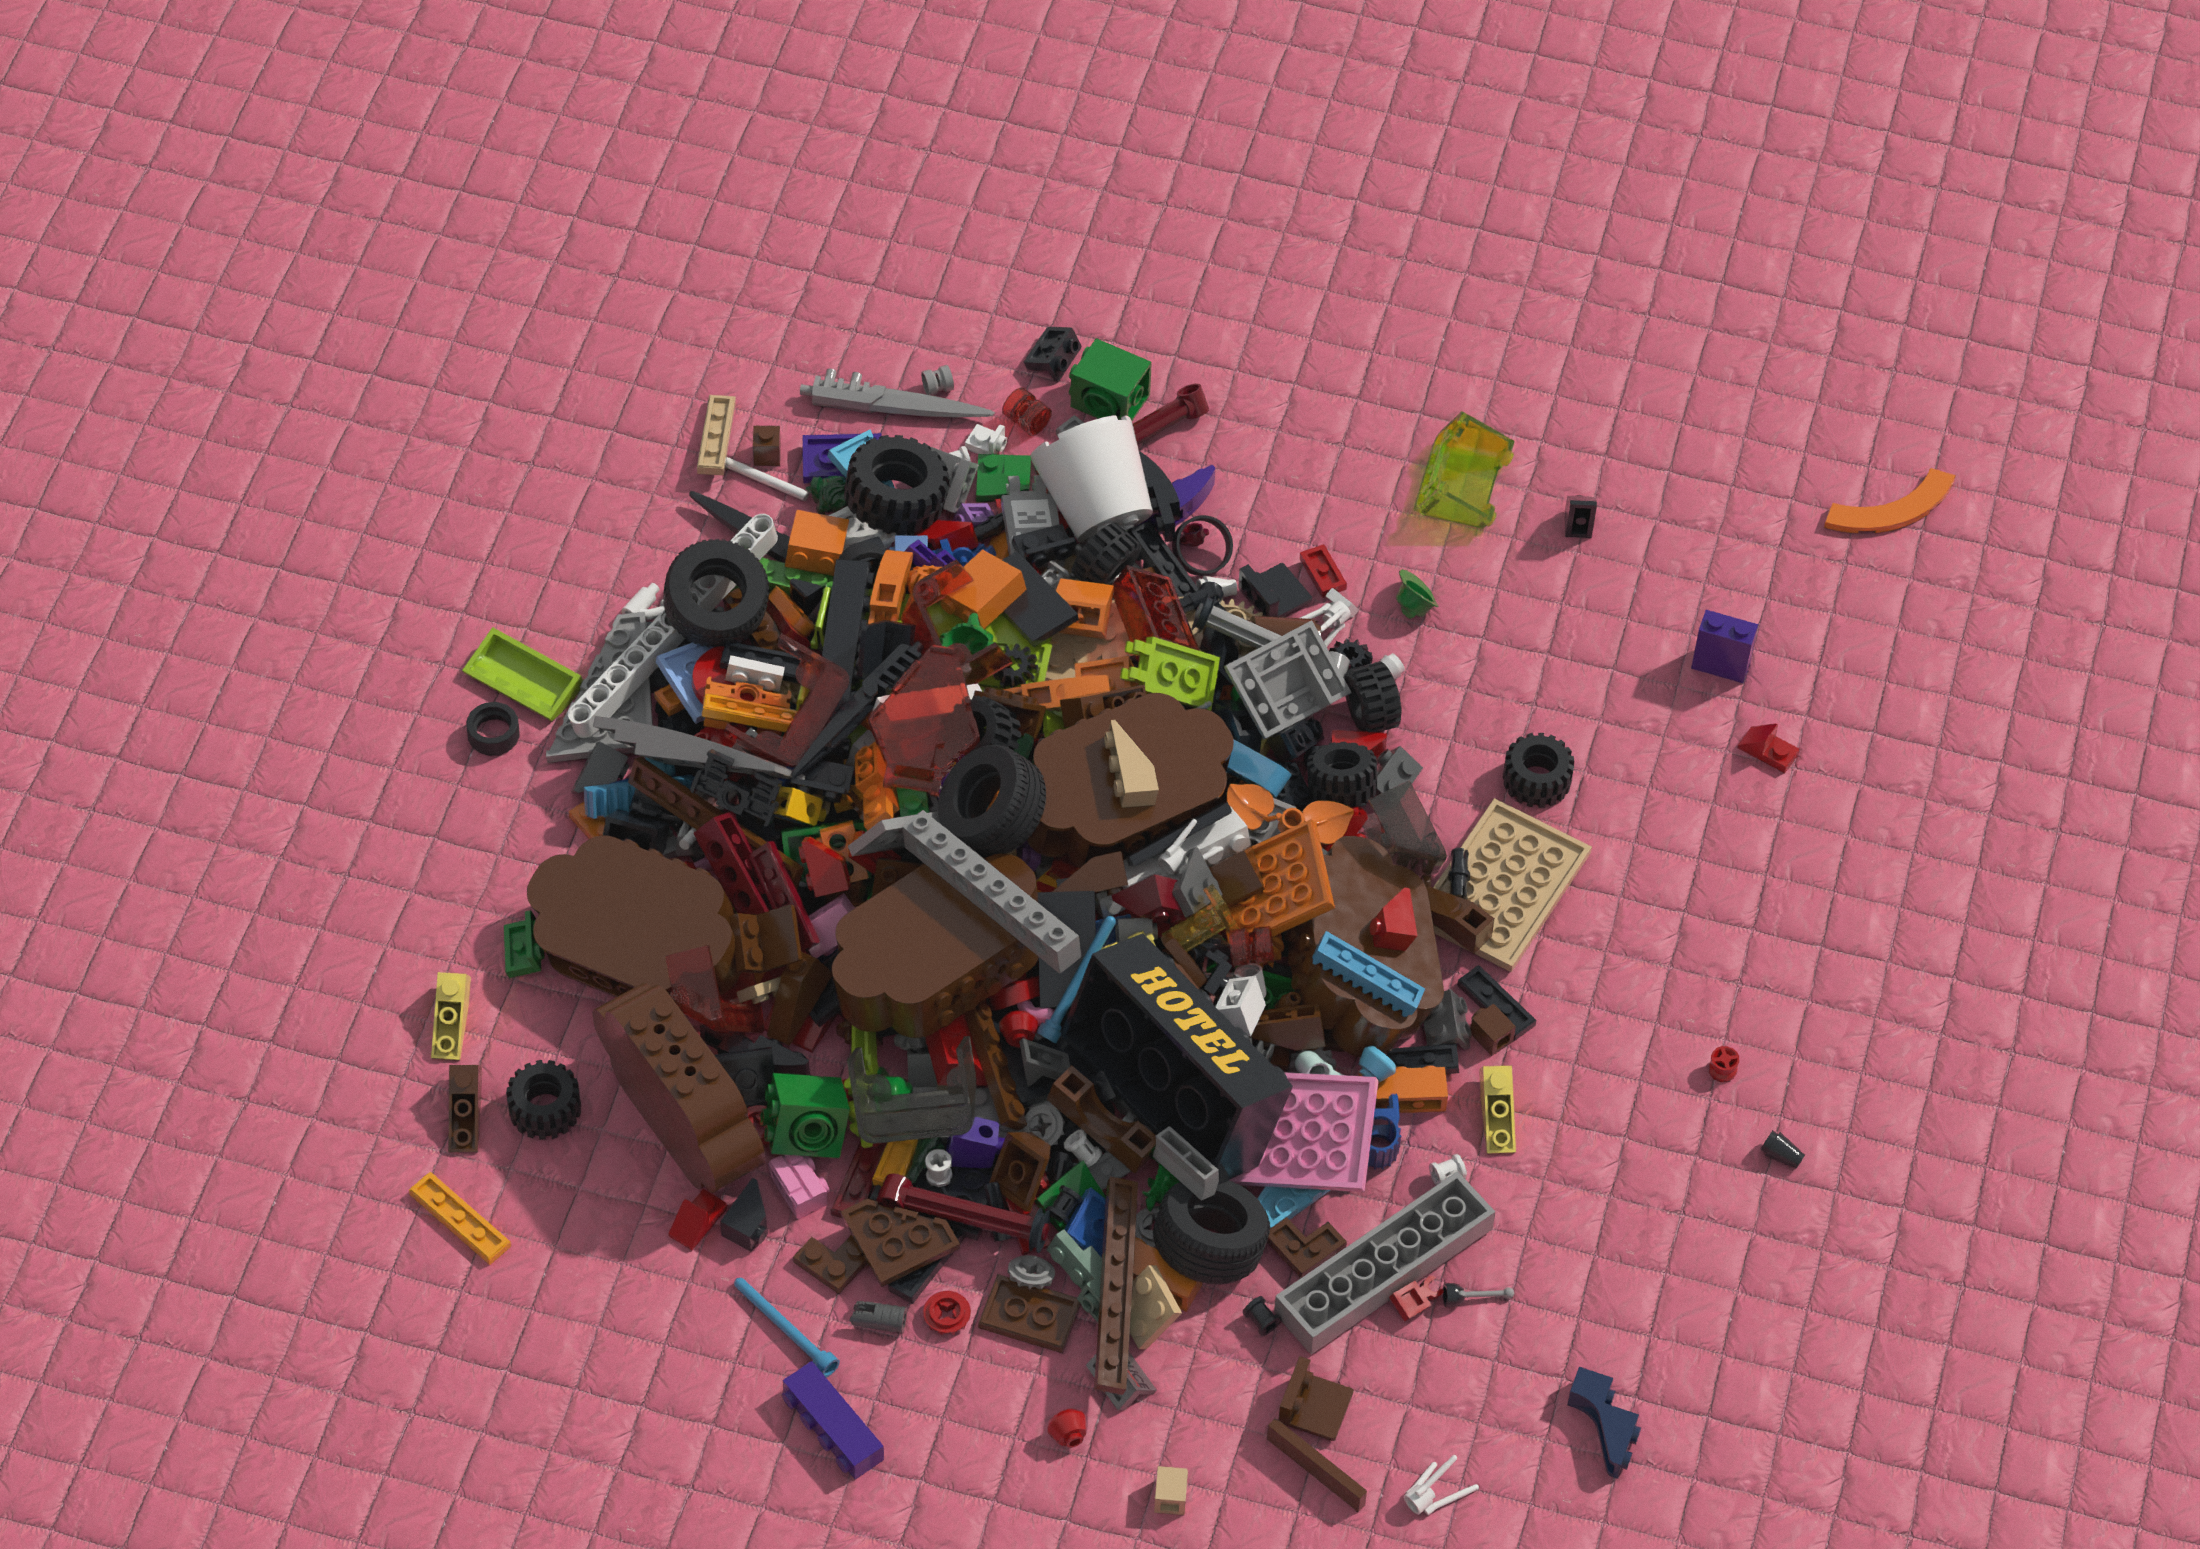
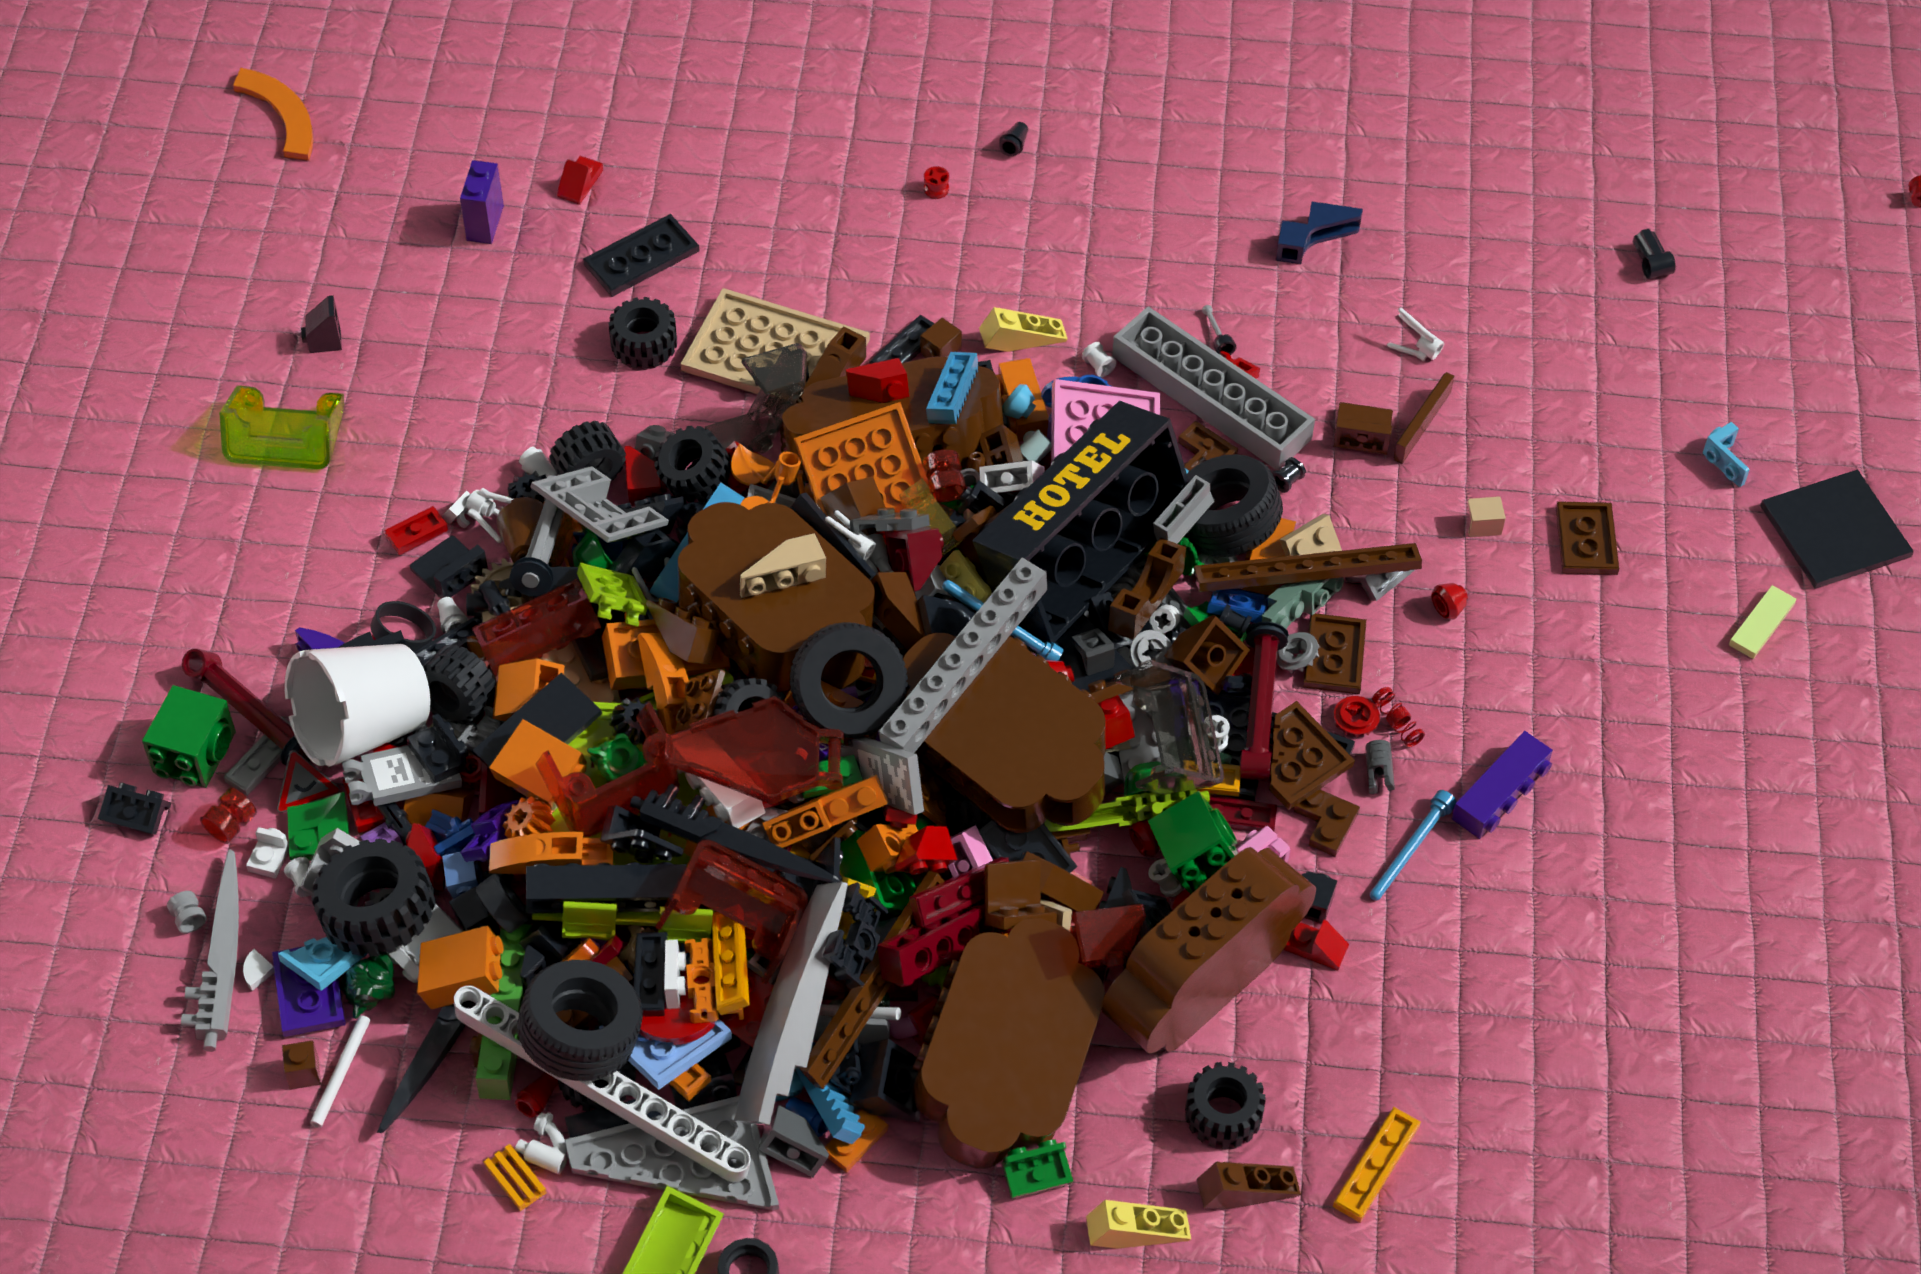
camera: 100 degrees left, 0 degrees up
tan tile [697,395,736,475] -> none
green piece [1396,569,1439,619] -> none
none -> white tile [243,949,275,991]
none -> light orange tile [484,1144,547,1211]
none -> black tile [583,214,700,297]
none -> red piece [1372,687,1425,747]

